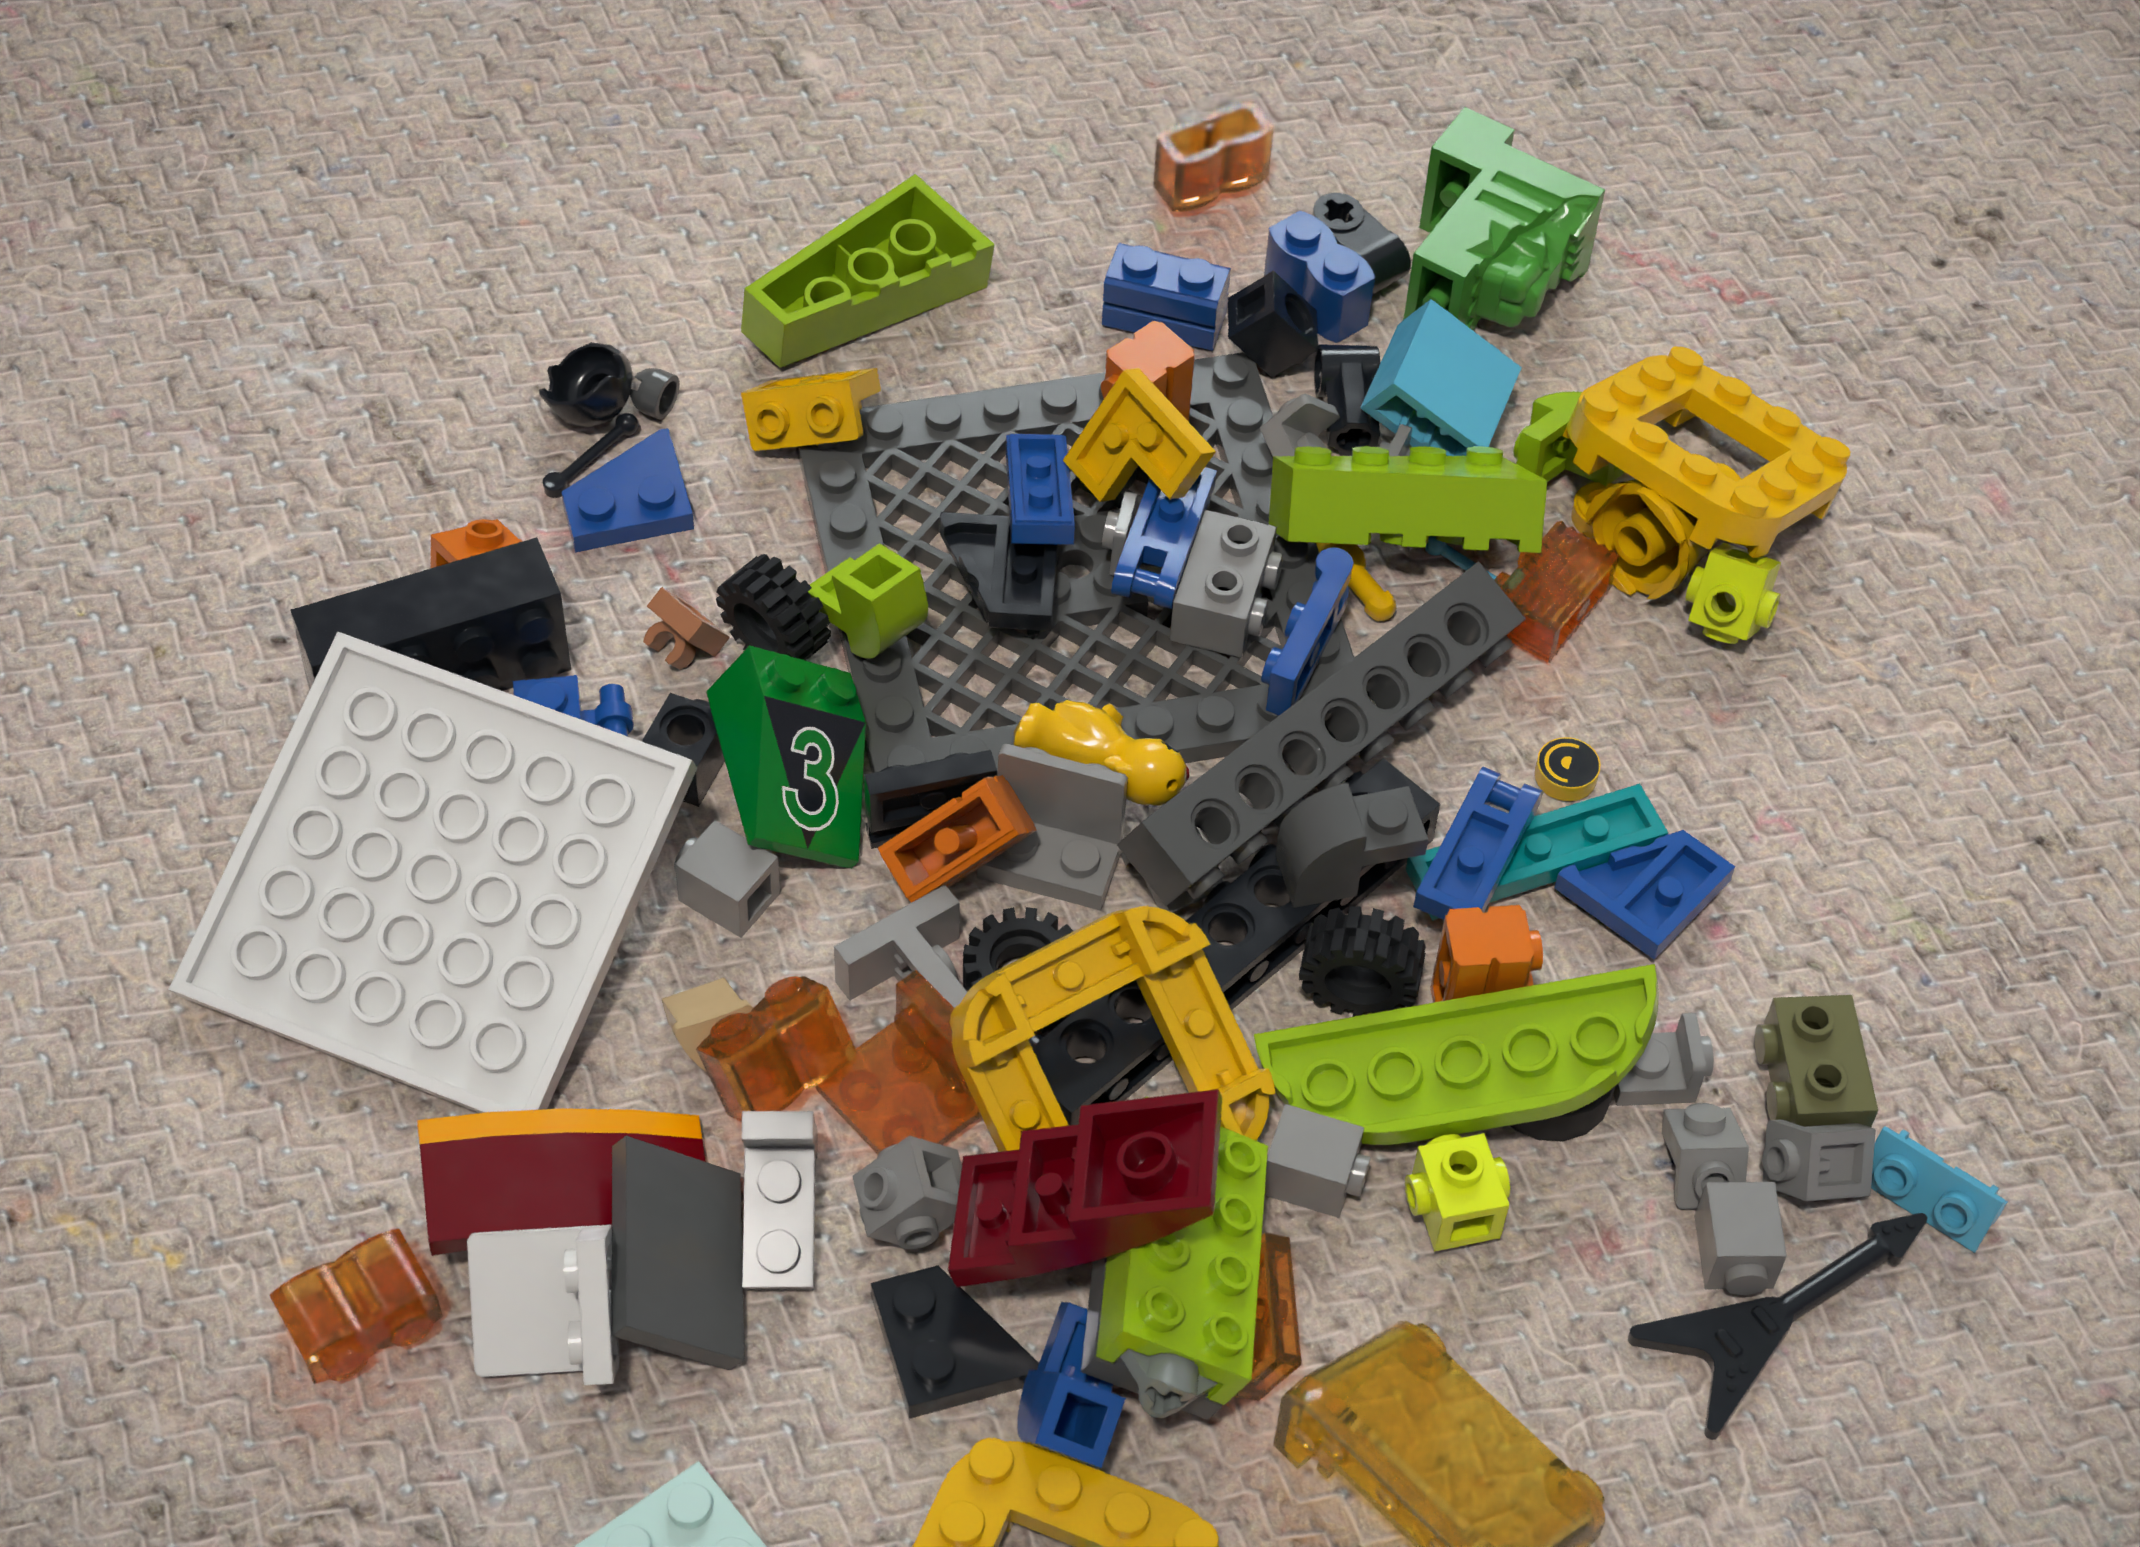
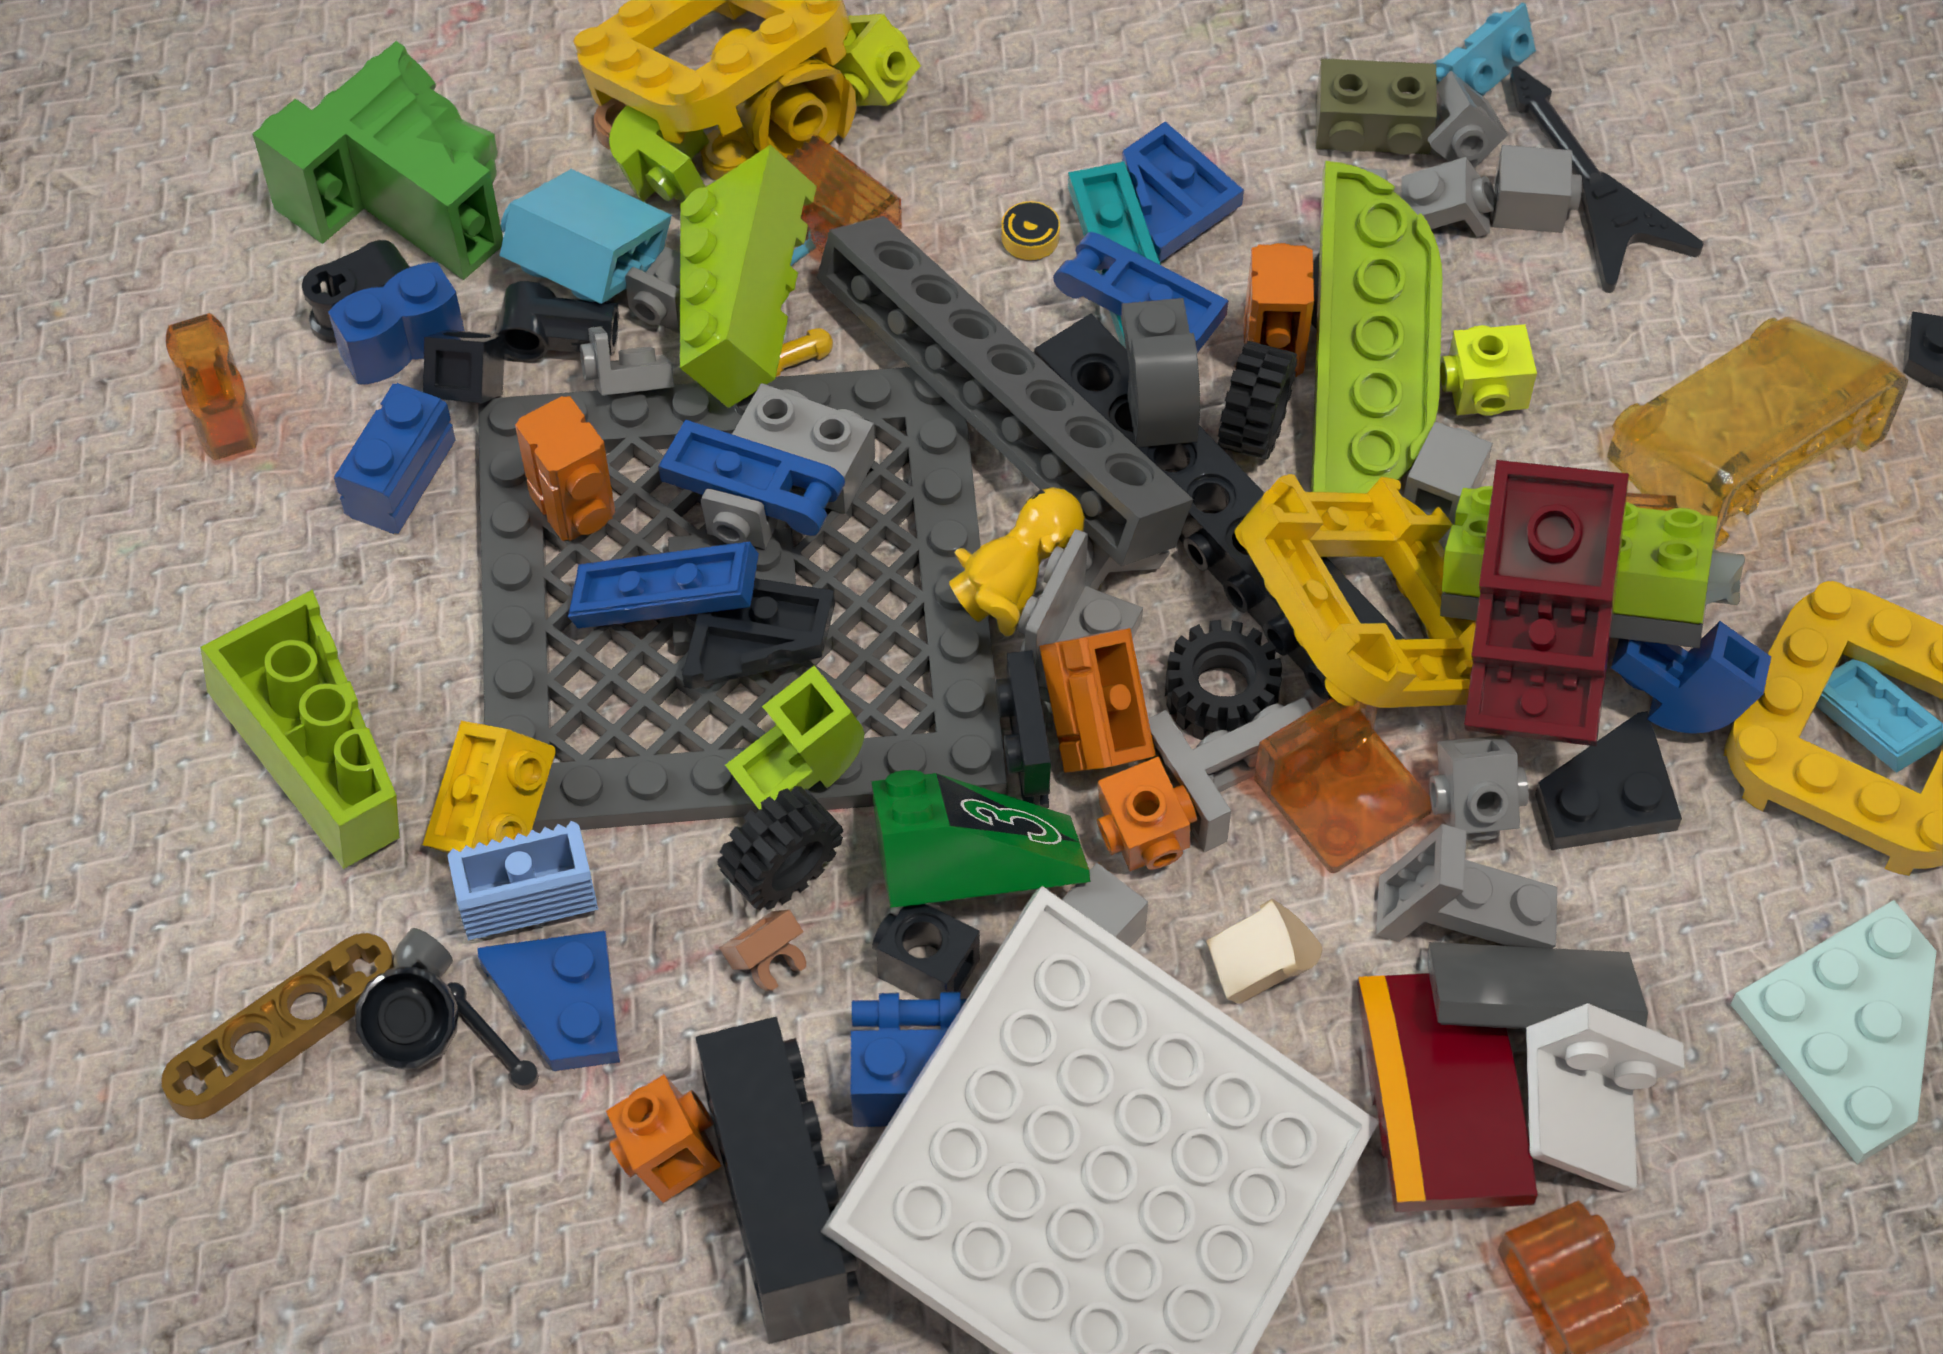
camera: 80 degrees left, 5 degrees up
clear orange brick [696,976,857,1122] -> none
yellow plate [1063,368,1216,502] -> none
blue plate [1261,548,1353,715] -> none
none -> pearl gold beam [161,933,394,1120]
none -> light blue brick [447,821,598,940]
none -> orange brick [1097,756,1197,872]

